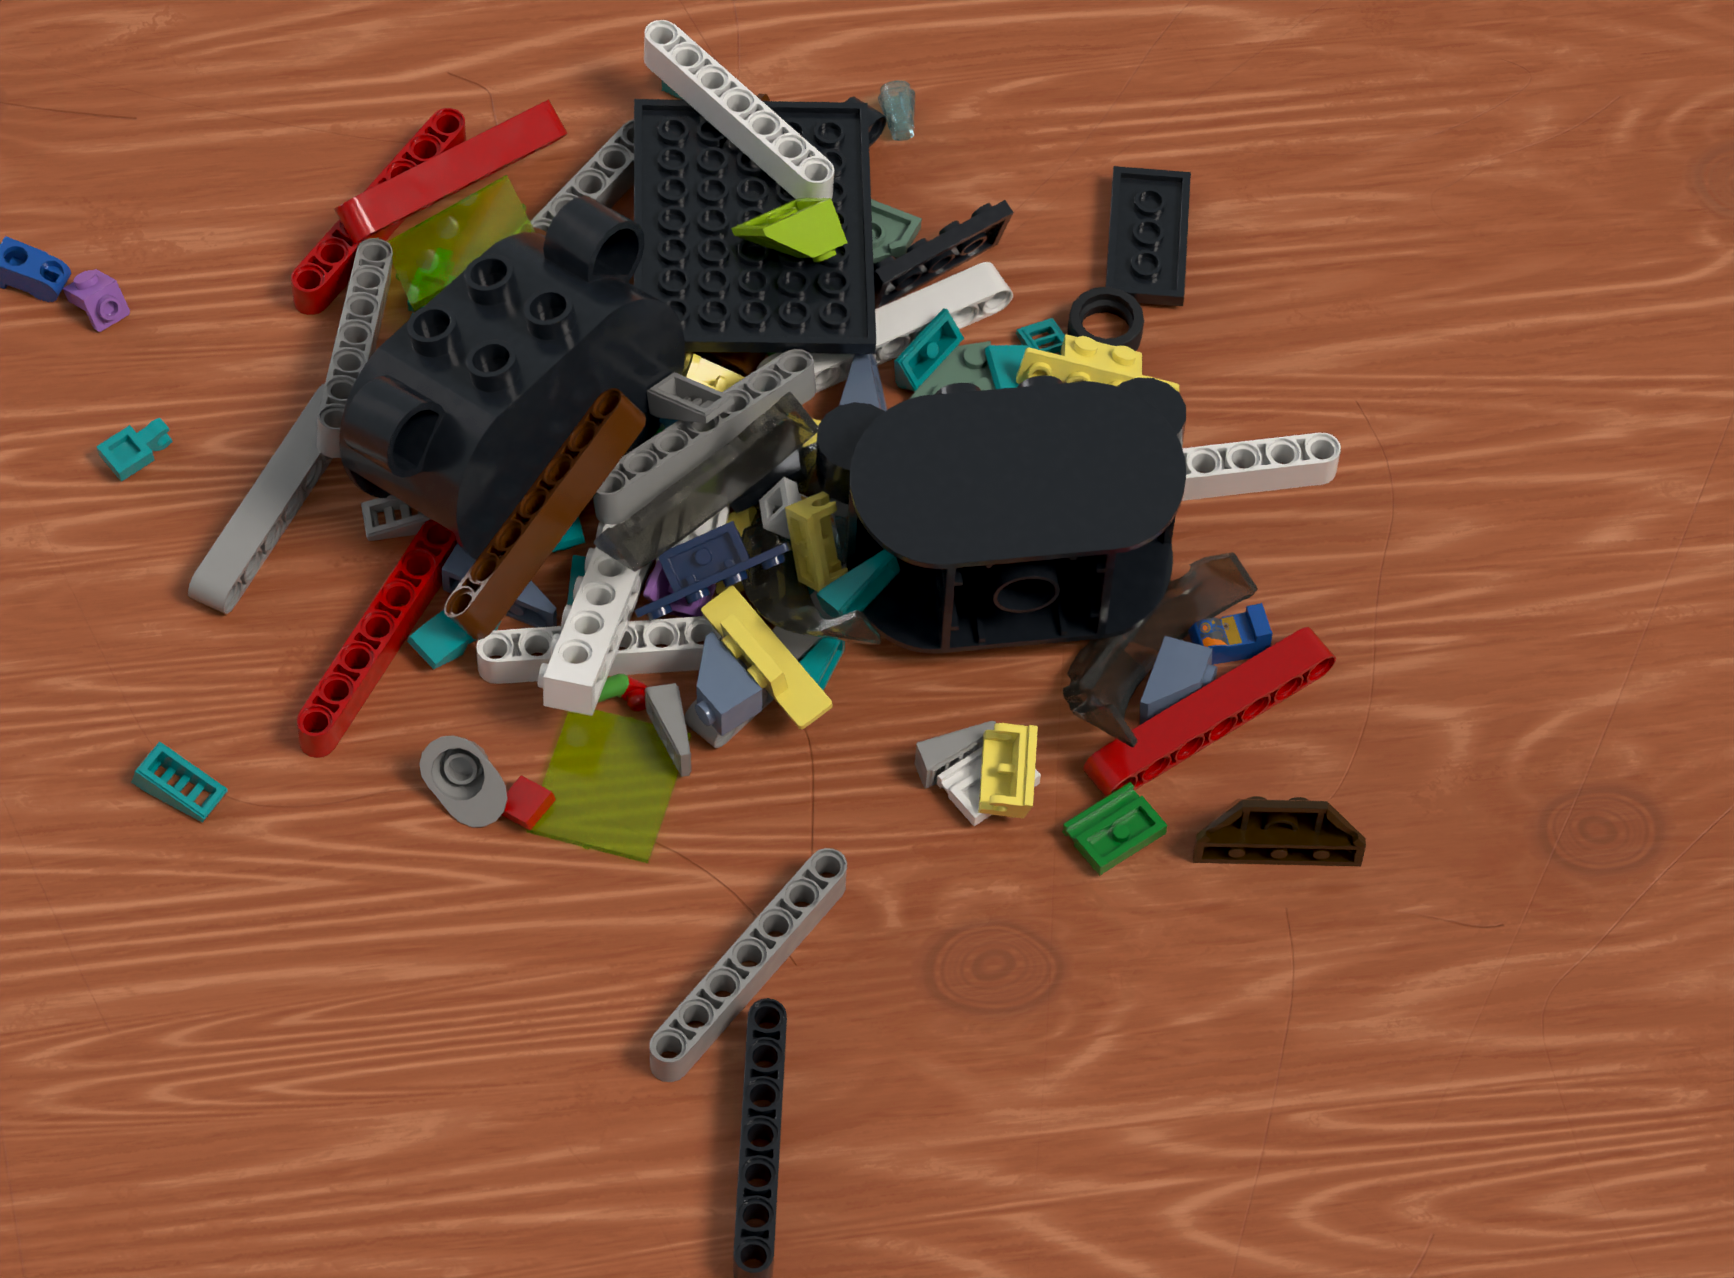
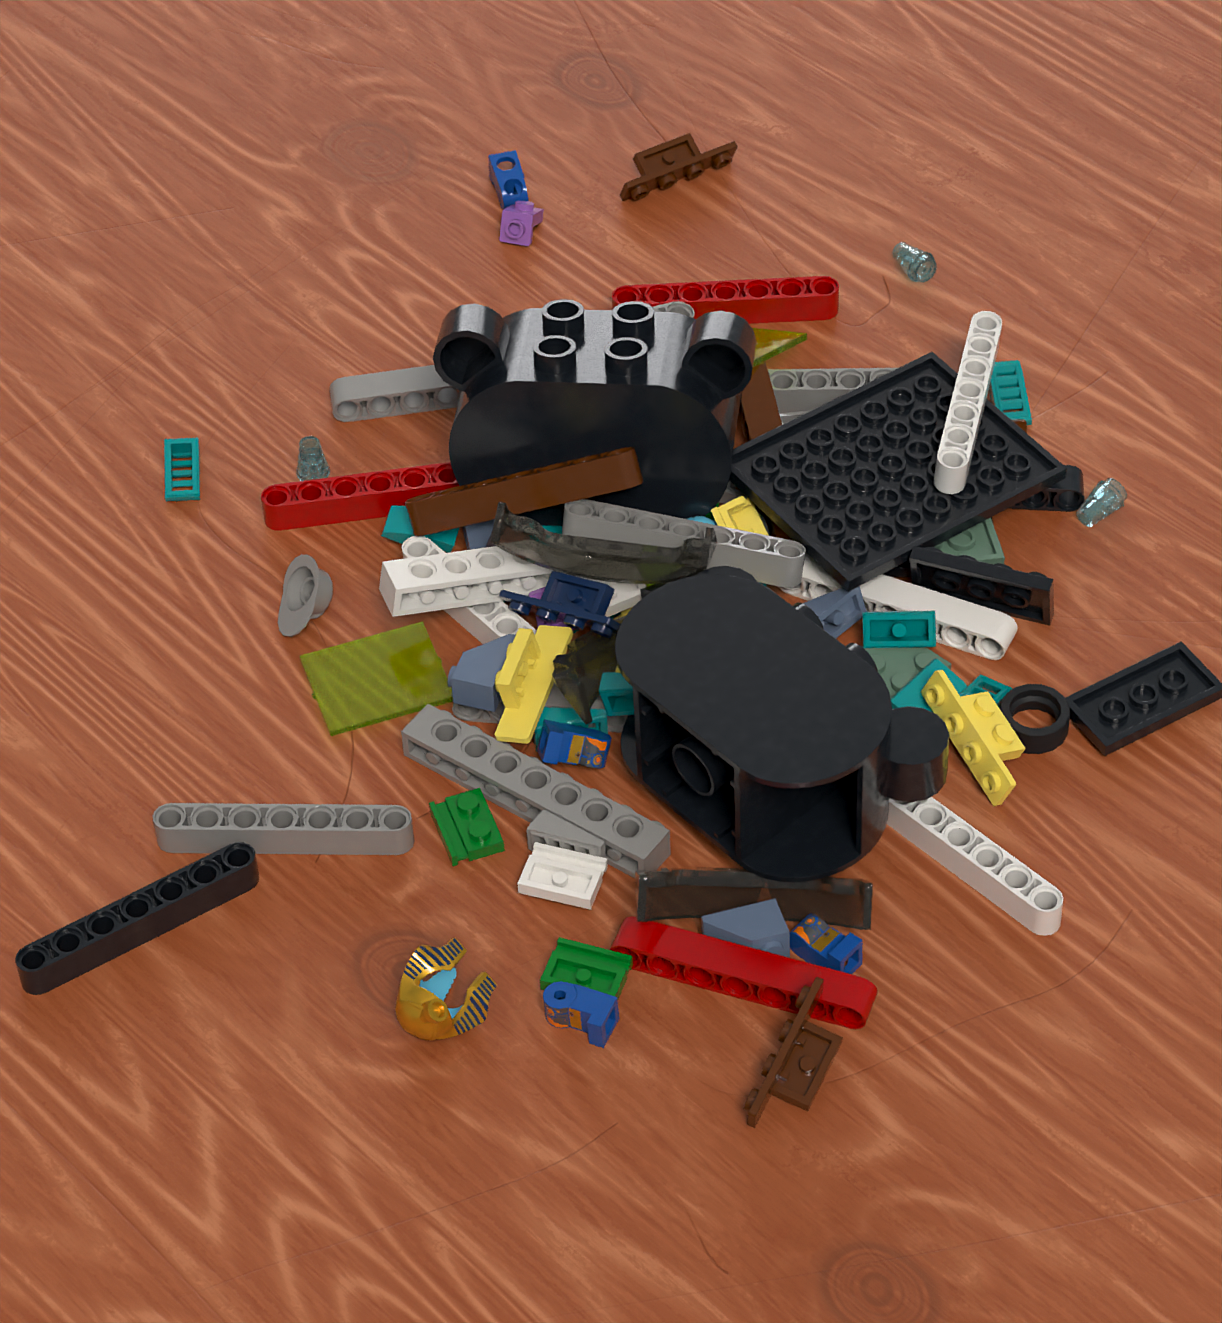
camera: 60 degrees right, 10 degrees down
teal plate [96,418,173,482] -> none
red beam [334,100,568,244] -> none
red tile [502,775,556,831] -> none
arm [598,674,647,711] -> none
light grey slope [645,683,691,777] -> none
light grey slope [647,372,734,423] -> none
lime slope [731,198,847,262] -> none
light yellow hinge [978,723,1038,819] -> none
dark brown wedge [1193,796,1366,867] -> none
none -> clear light blue cone [296,436,330,481]
none -> pearl gold piece [395,937,497,1040]
none -> light grey brick [401,704,671,884]
none -> green plate [429,788,505,866]
none -> blue leg [537,719,612,768]
none -> blue leg [543,981,620,1048]
none -> reddish brown bracket [619,133,738,201]
none -> reddish brown bracket [744,976,843,1128]
none -> clear light blue cone [892,242,937,282]

